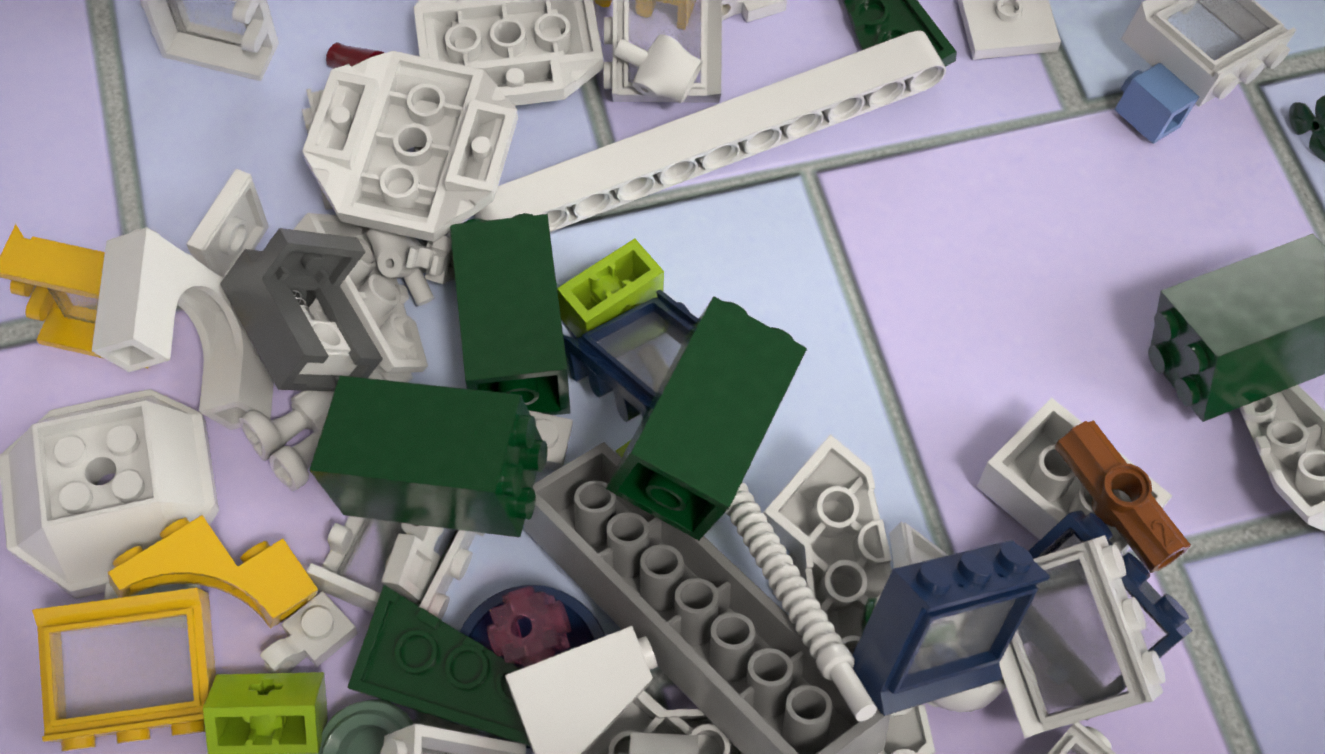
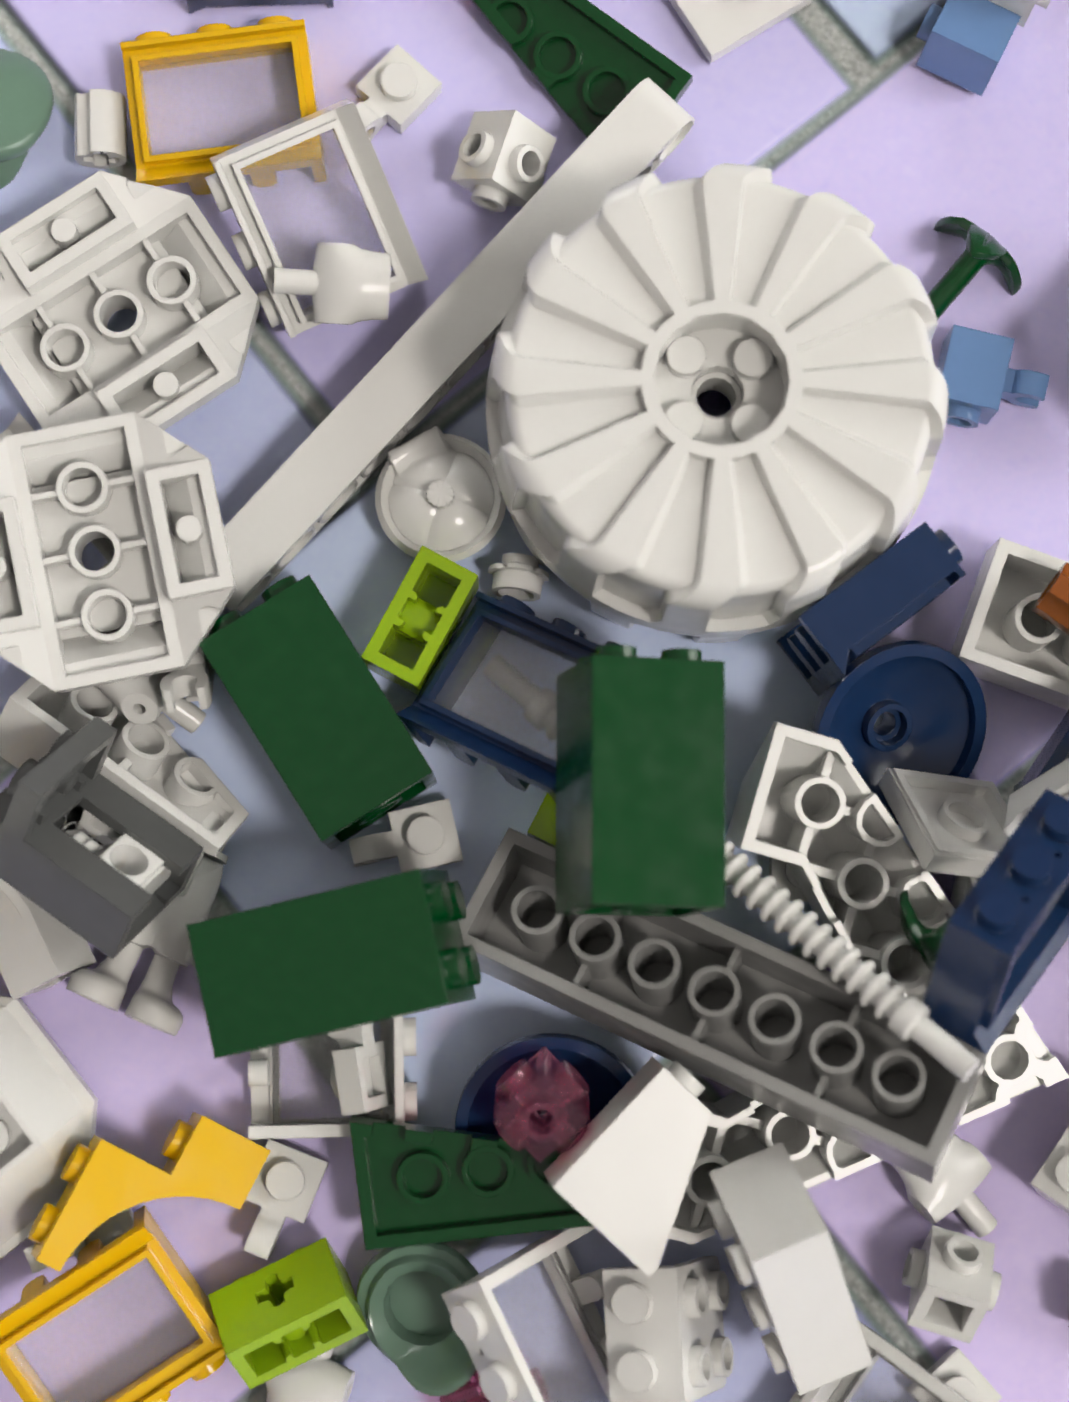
camera: 25 degrees left, 20 degrees up
none -> white piece [375,425,506,562]
none -> white brick [451,110,557,212]
none -> white wheel [486,163,949,643]
none -> white plate [488,553,549,602]
none -> dark blue window [776,521,966,697]
none -> dark blue dish [811,641,987,825]
none -> dark green plant [928,216,1022,319]
none -> medium blue brick [937,324,1050,428]

